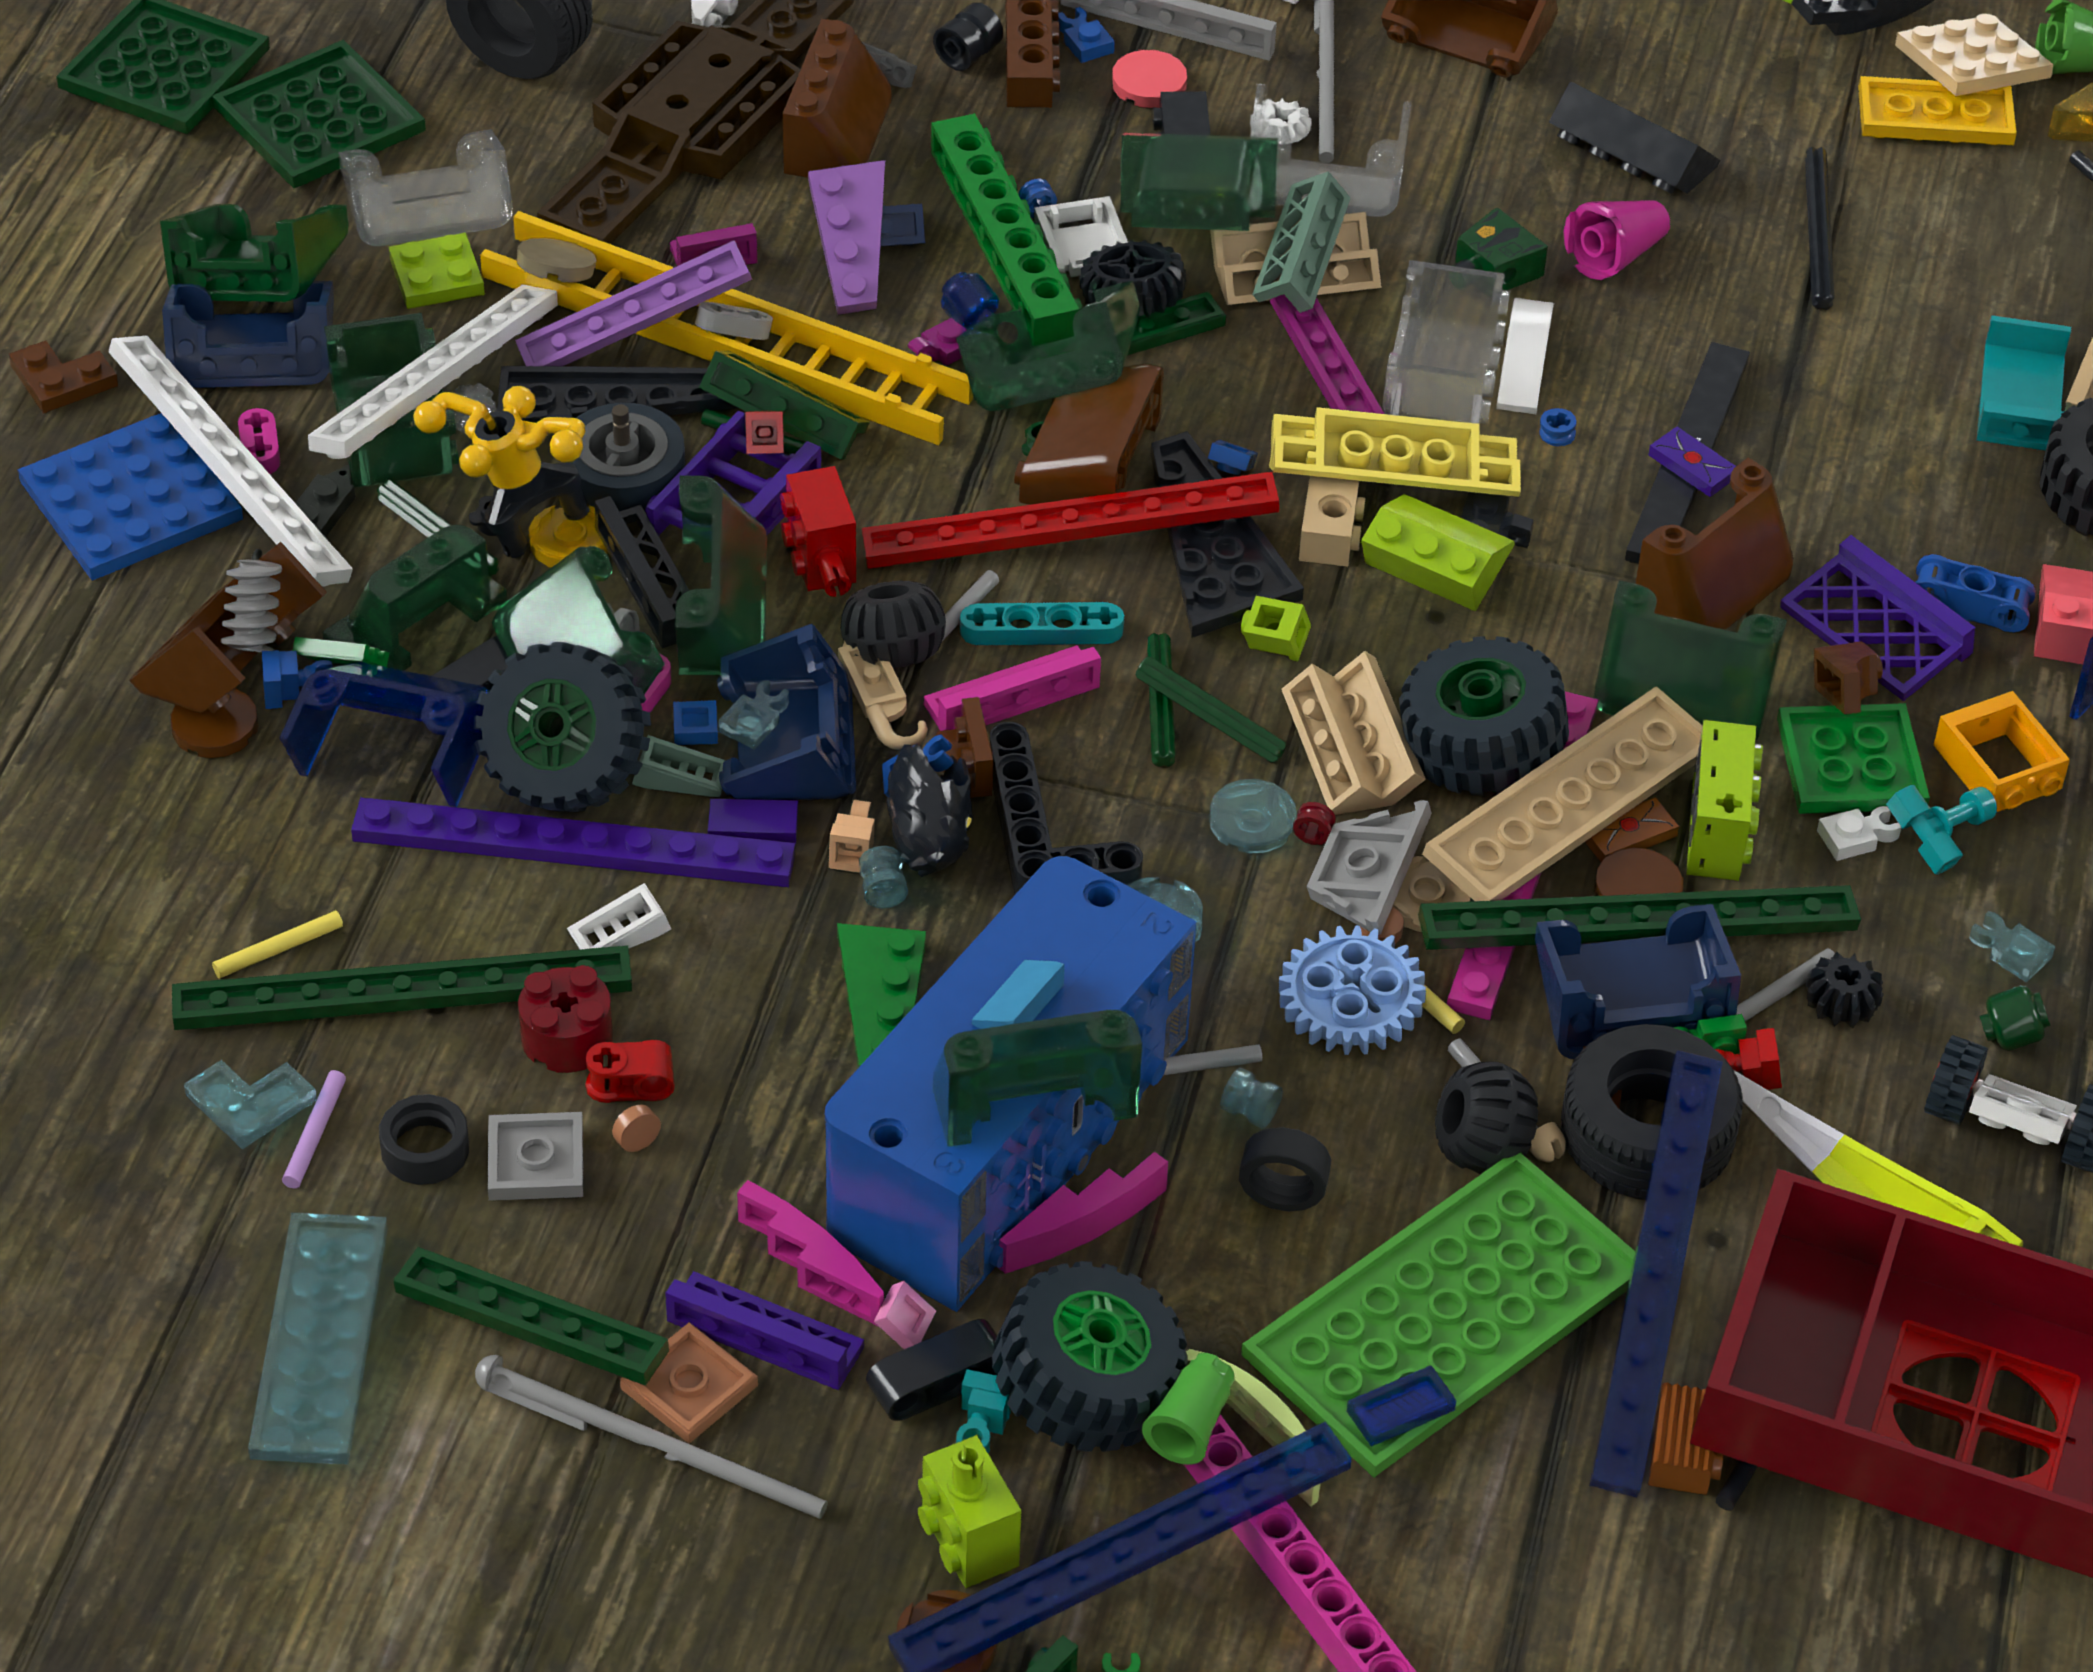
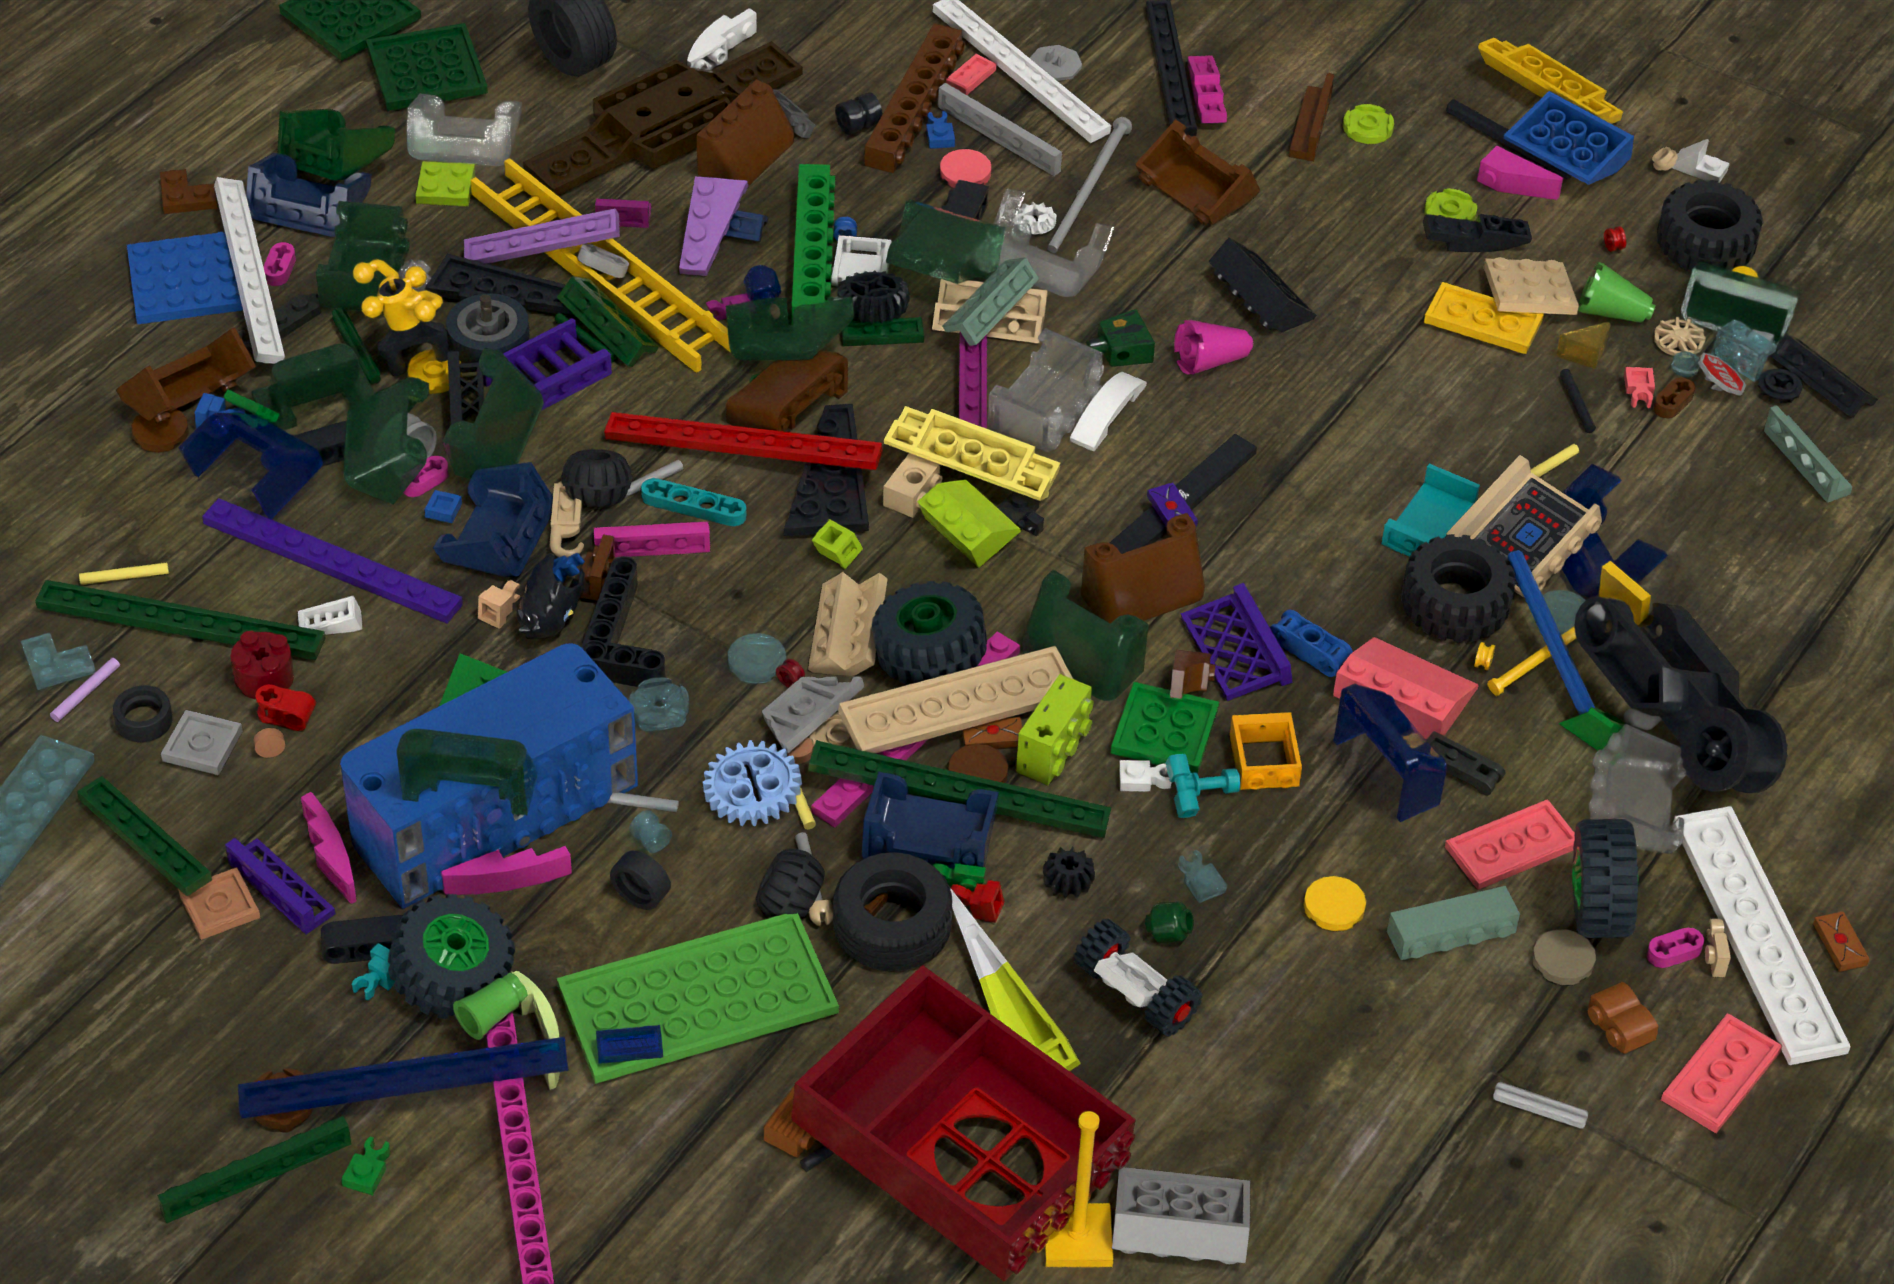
camera: 20 degrees right, 0 degrees up
light grey piece [221,559,282,652] -> none
white plate [308,284,558,459] -> none
black wheel [474,641,651,812] -> none
light grey bar [475,1355,828,1519] -> none
dark tan tile [516,238,597,282] -> none
sand green slope [632,735,725,798] -> none
dark purple tile [708,799,798,843] -> none
clear light blue plate [719,679,789,750] -> none
red piece [745,411,784,454] -> none
red brick [780,466,856,597] -> none
clear light blue wheel [859,846,908,908] -> none
bright pink plate [874,1281,936,1349] -> none
lime brick [918,1435,1021,1589] -> none
dark azure slope [972,960,1065,1045] -> none
dark green axle [1135,656,1287,763] -> none
dark green axle [1147,633,1175,767] -> none
blue plate [1208,440,1258,475] -> none
blue bush [1539,408,1577,446] -> none
clear blue plate [1589,1050,1723,1498] -> none
light grey bar [1736,948,1835,1022] -> none
black axle [1805,146,1835,310] -> none

